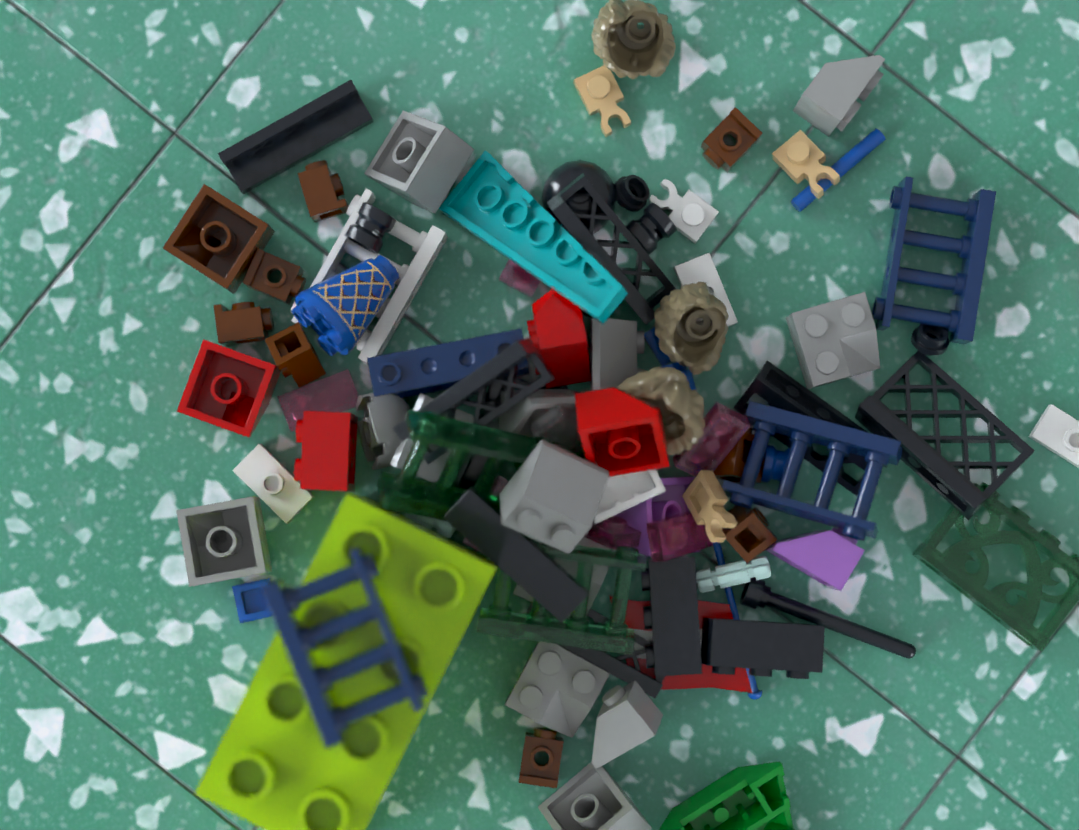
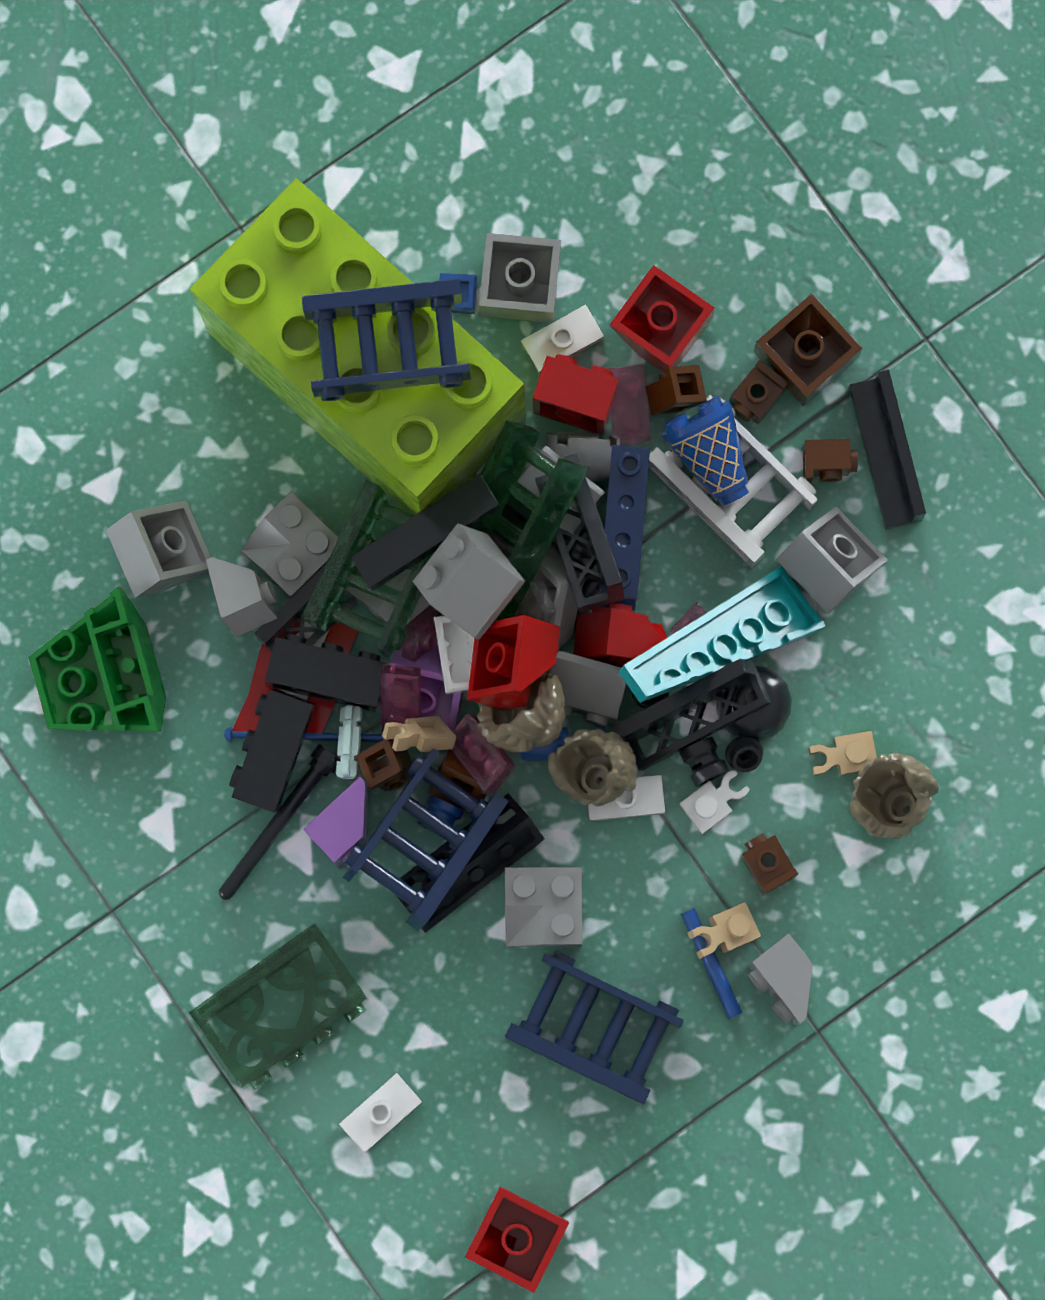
camera: 110 degrees right, 5 degrees down
reddish brown brick [214,302,274,346] -> none
black wheel [345,202,396,255] -> none
reddish brown brick [519,727,564,789] -> none
black fence [855,351,1035,520] -> none
black plate [911,324,949,356] -> none

